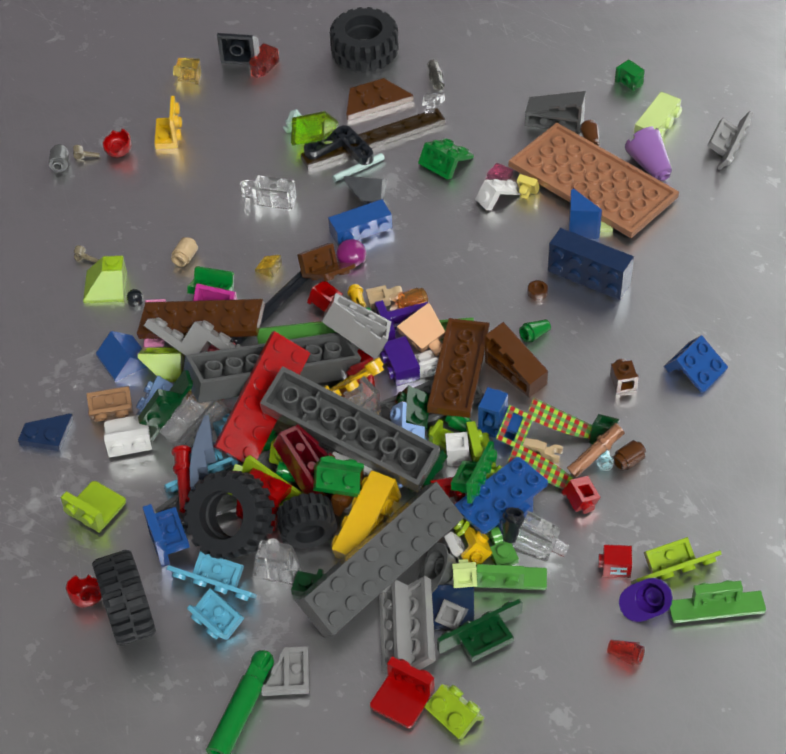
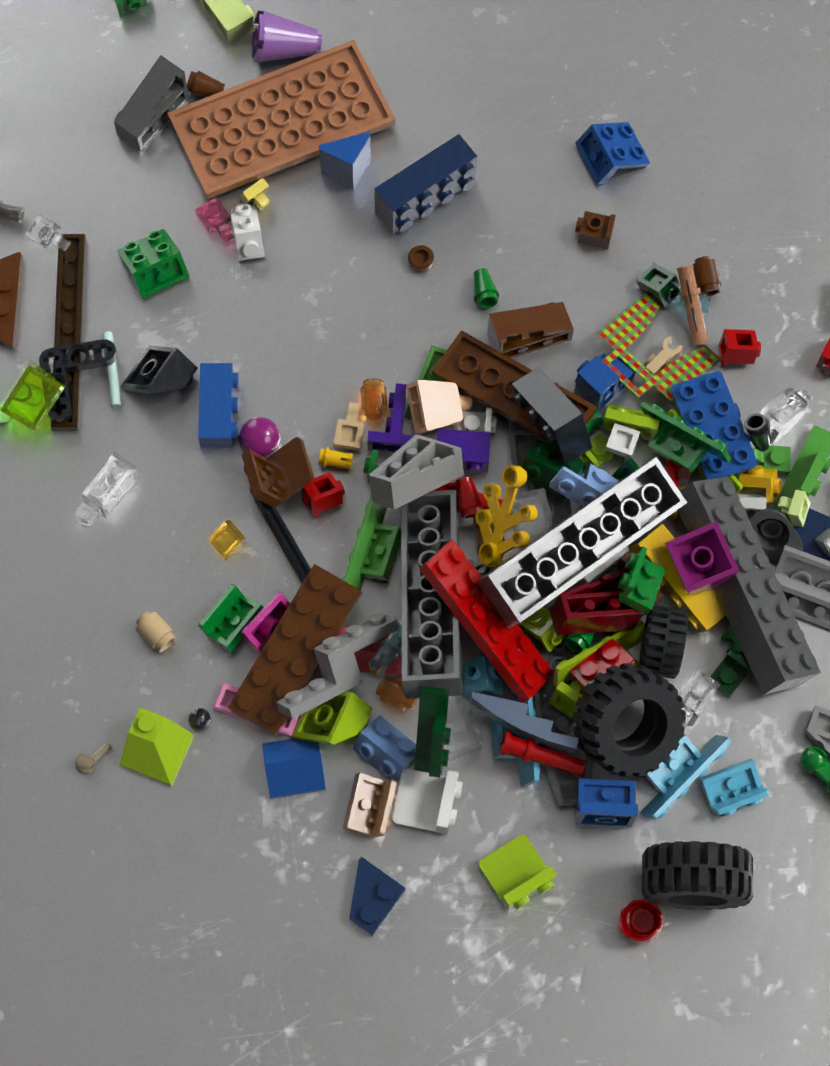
camera: 70 degrees left, 20 degrees up
none -> wedge [512,367,593,465]
none -> magenta slope [665,521,740,594]

